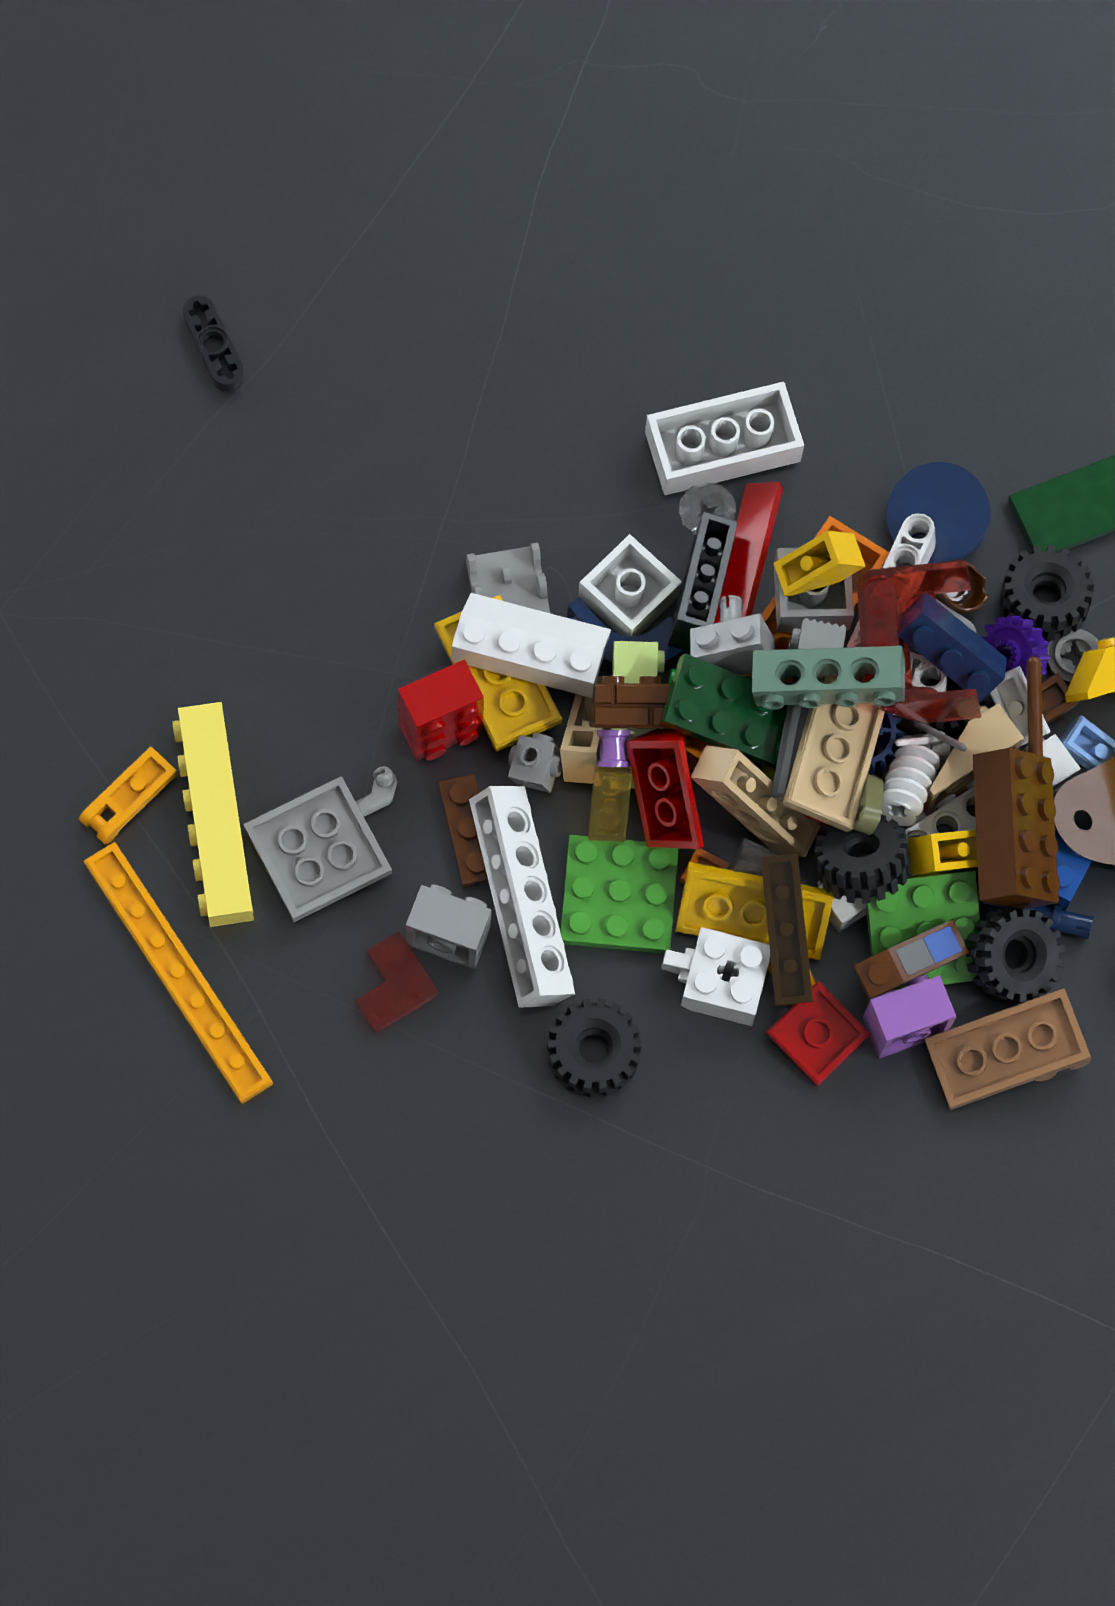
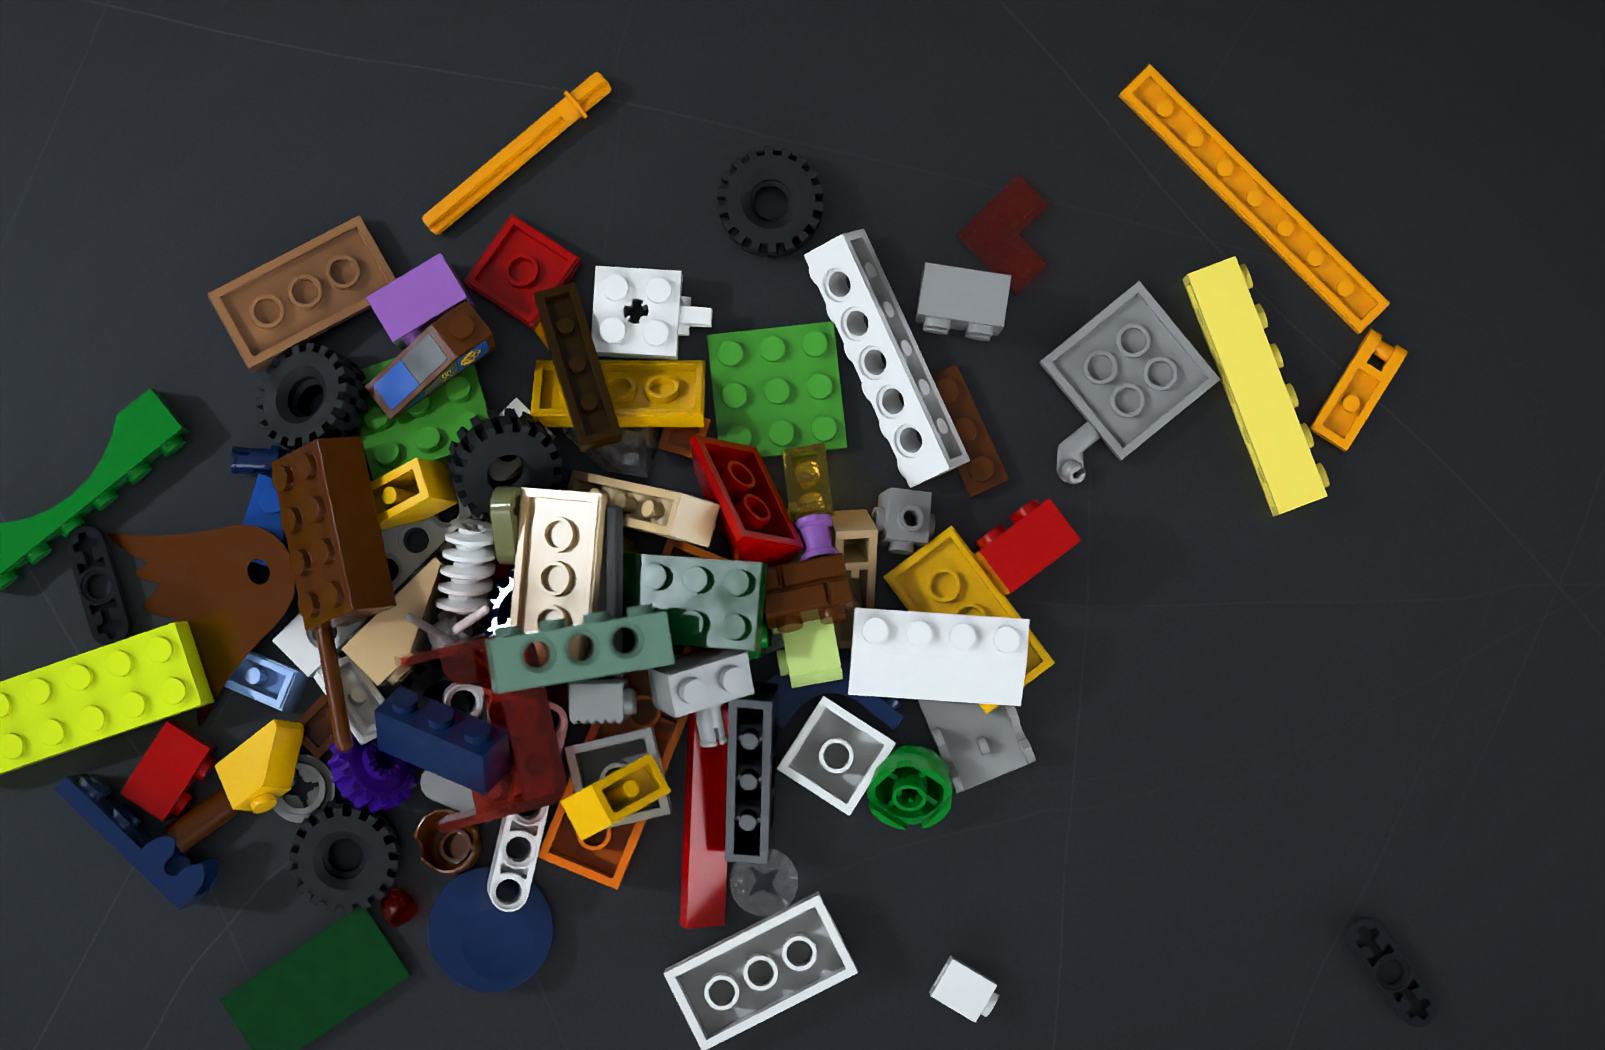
camera: 175 degrees right, 15 degrees up
none -> clear red hinge [380,889,418,927]
none -> light orange axle [422,72,612,235]
none -> green cylinder [867,744,953,830]
none -> white brick [929,955,999,1023]

